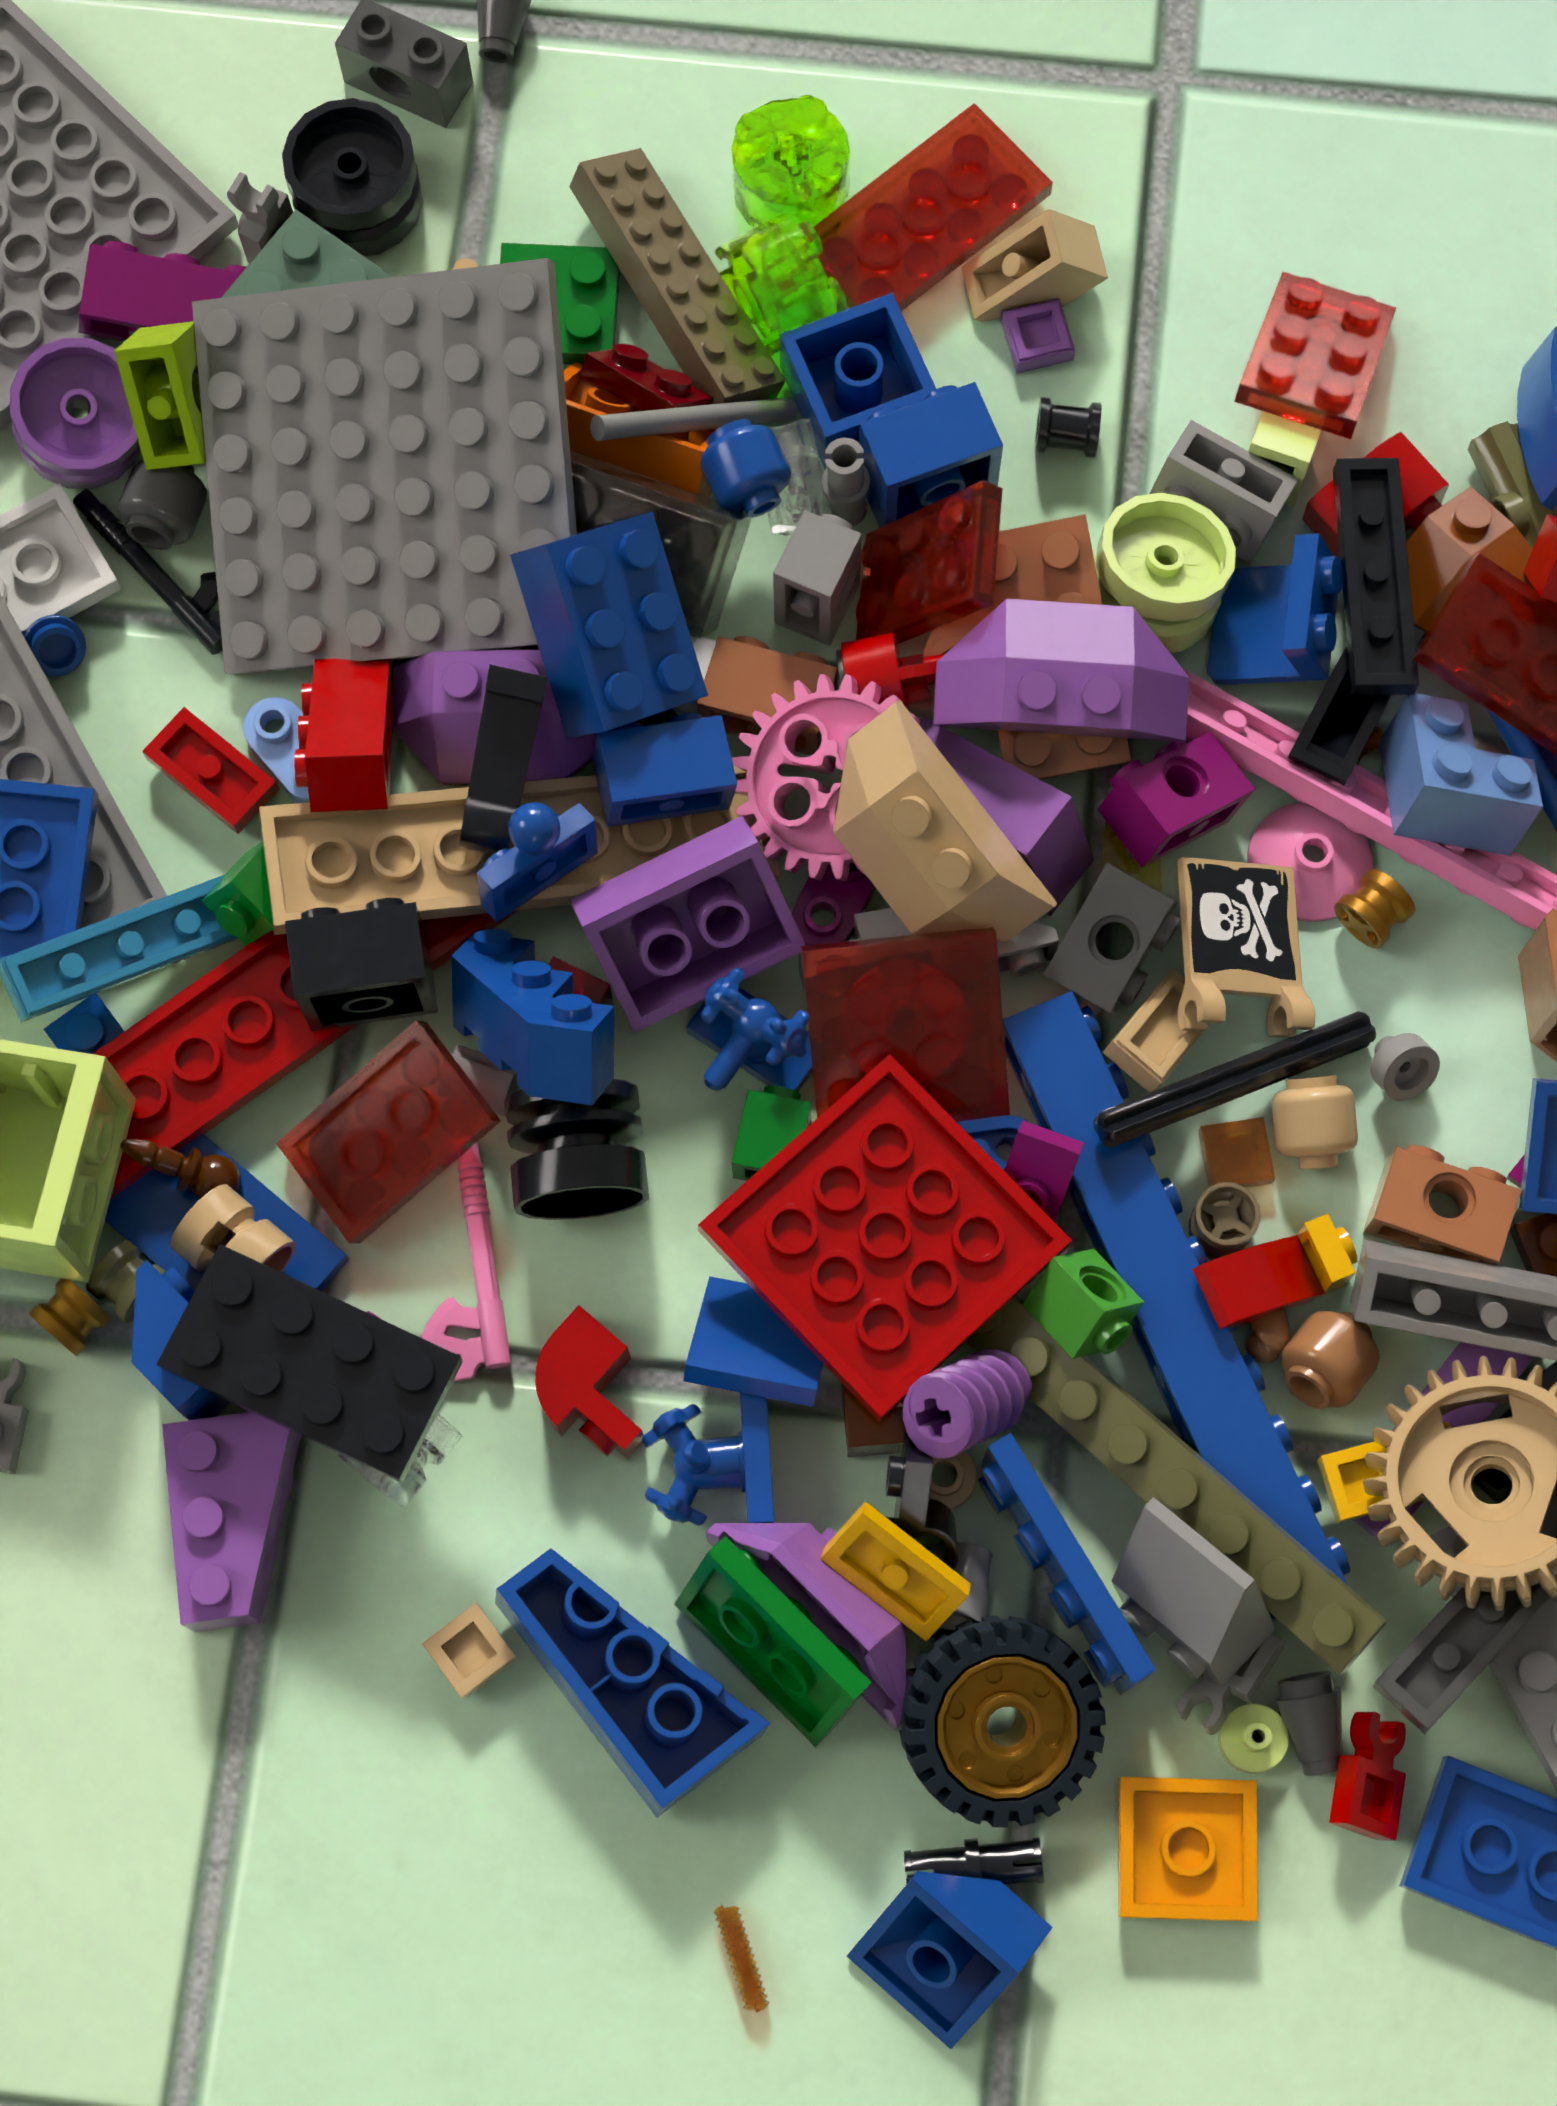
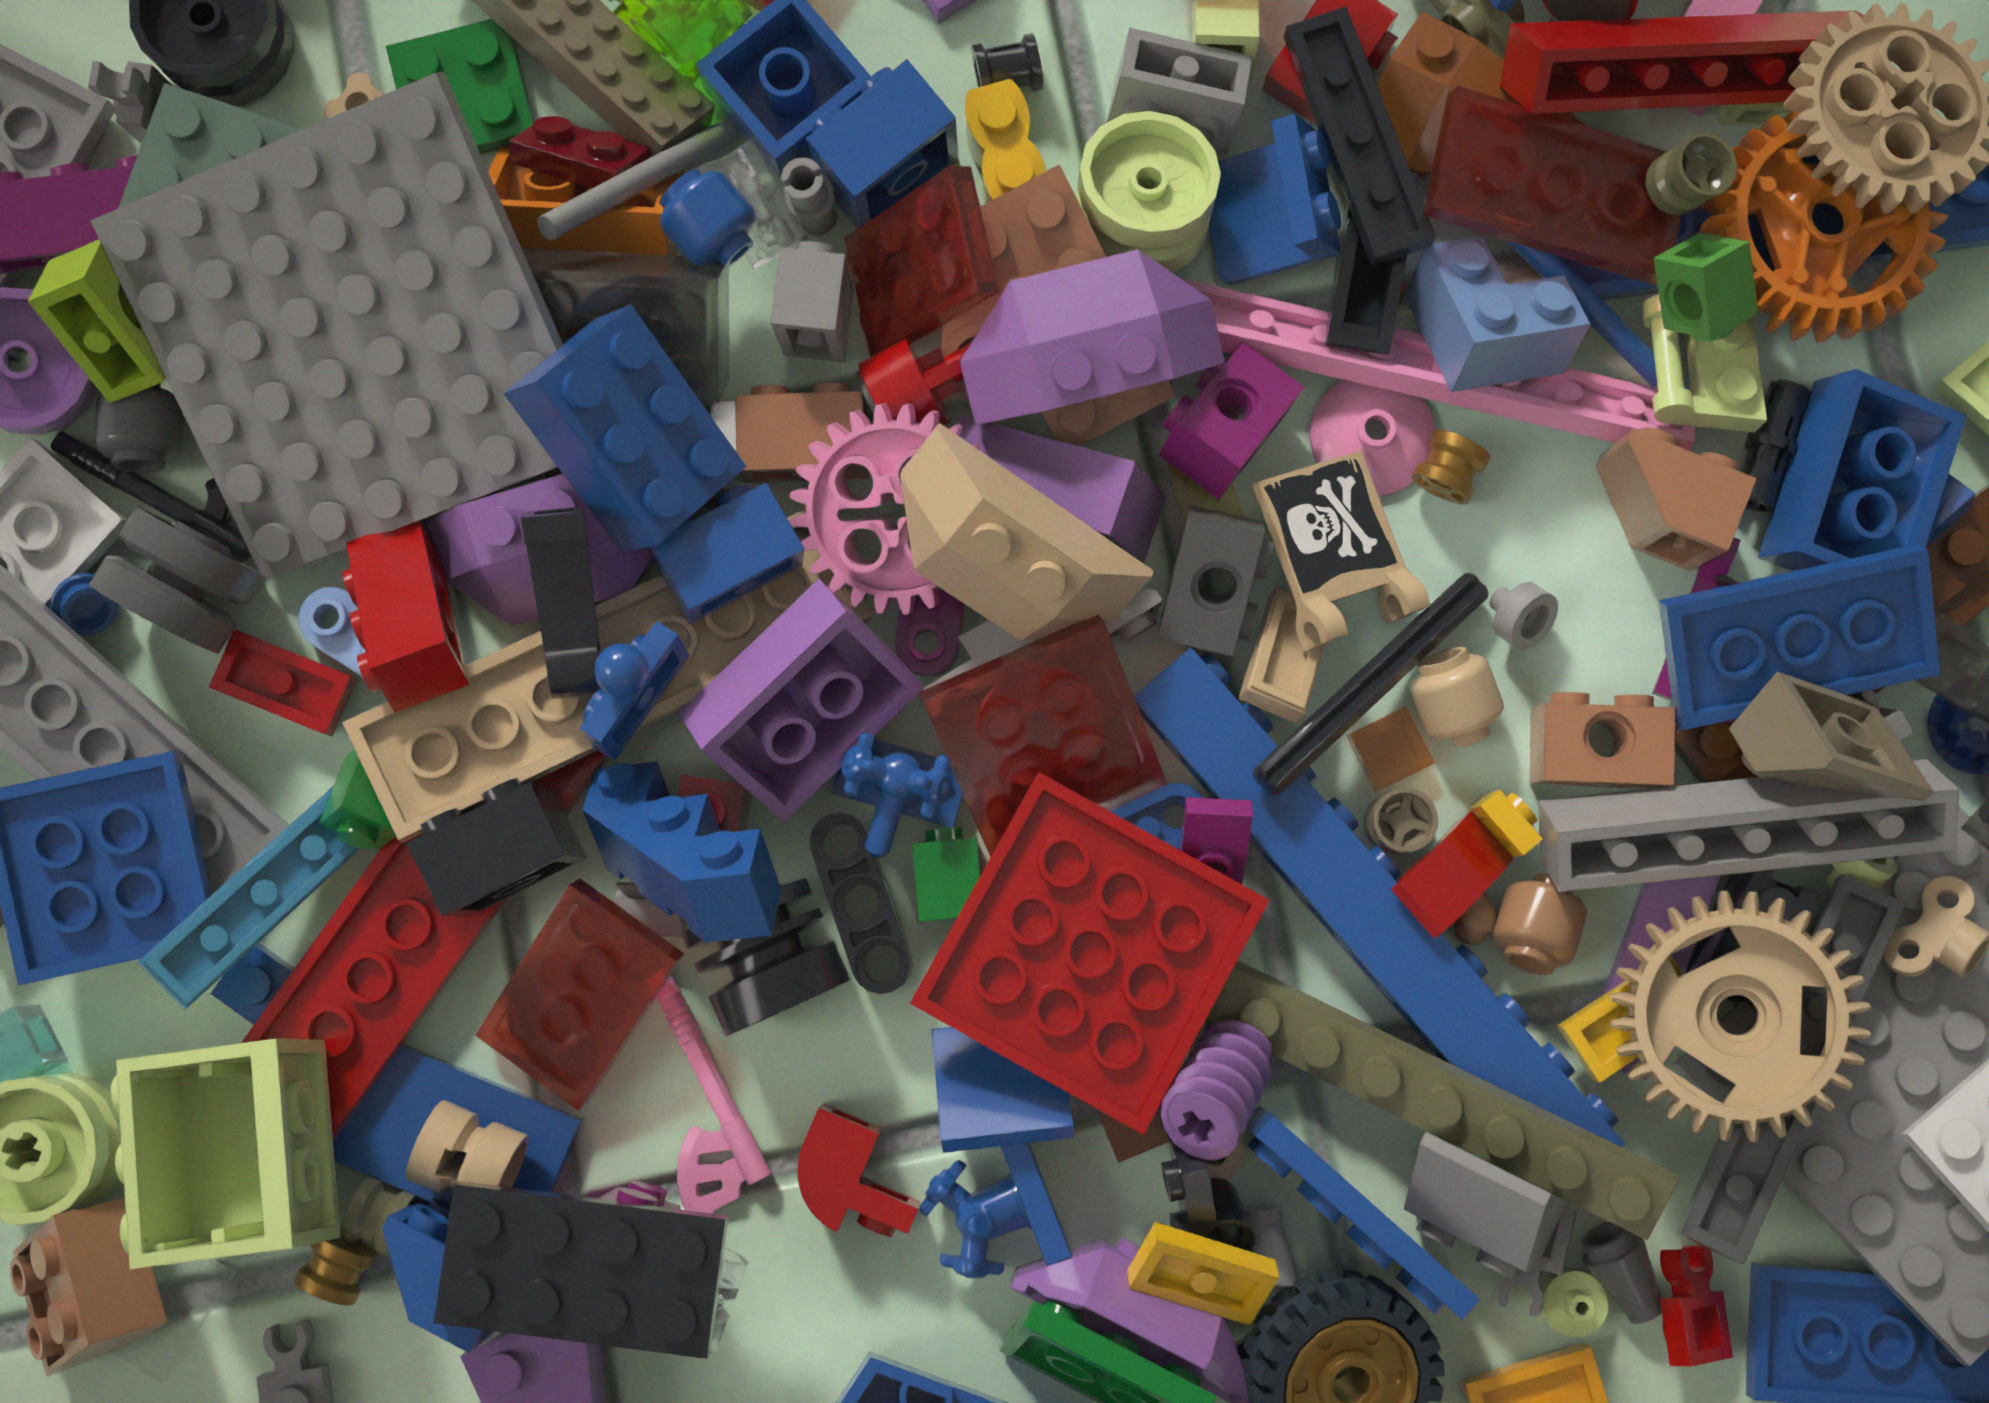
camera: 15 degrees left, 10 degrees up
reddish brown bar [120,1139,241,1200] -> none
bright green brick [1022,1248,1144,1359] -> none
none -> dark grey wheel [89,505,265,654]
none -> black beam [809,812,913,994]
none -> yellow brick [965,79,1046,204]

